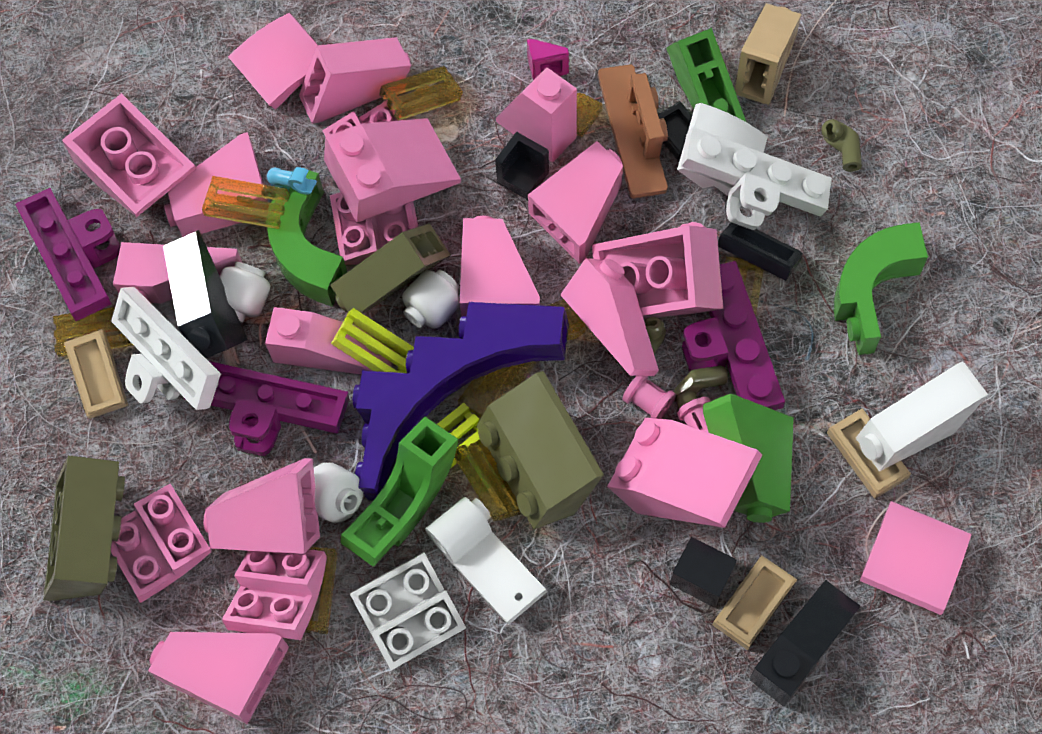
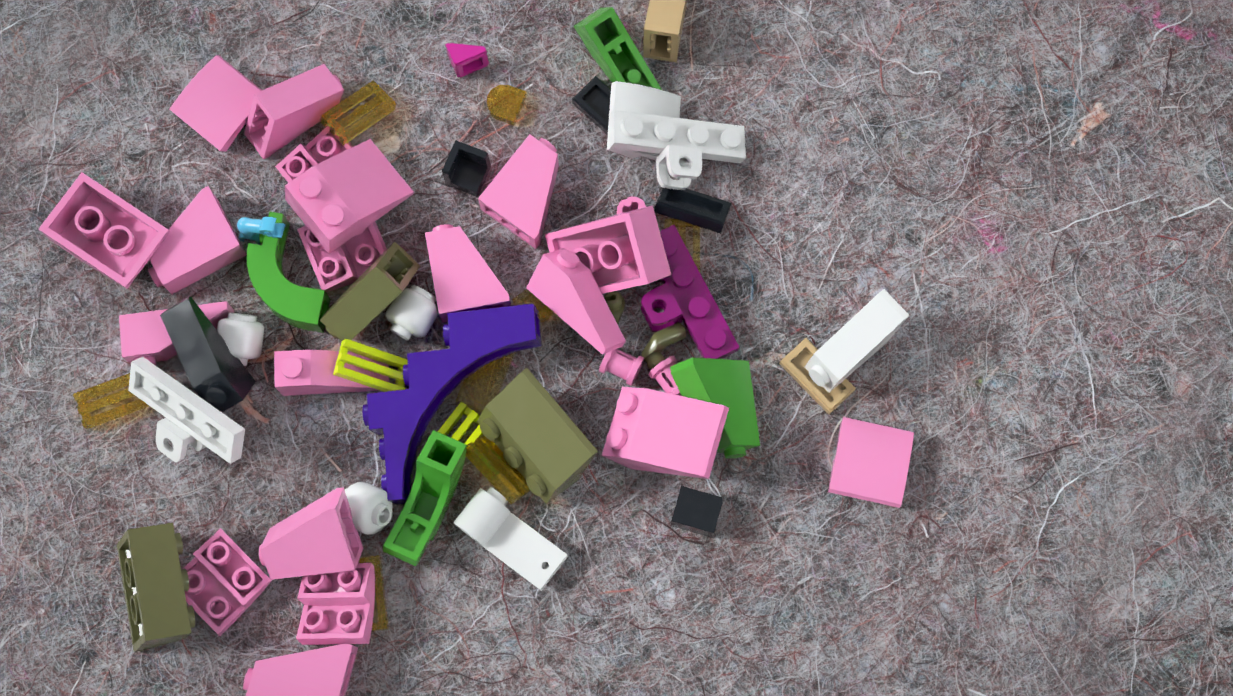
camera: 15 degrees left, 10 degrees up
magenta plate [15,188,120,322] -> none
tan tile [64,329,128,419] -> none
magenta plate [184,361,350,456] -> none
clear yellow tile [202,176,290,229] -> none
white slope [349,552,466,670] -> none
bright pink slope [496,68,577,163] -> none
nougat bracket [598,64,668,199] -> none
tan tile [713,555,797,650] -> none
black slope [749,580,860,707] -> none
olive arm [821,119,862,172] -> none
bright green arch [834,222,928,355] -> none

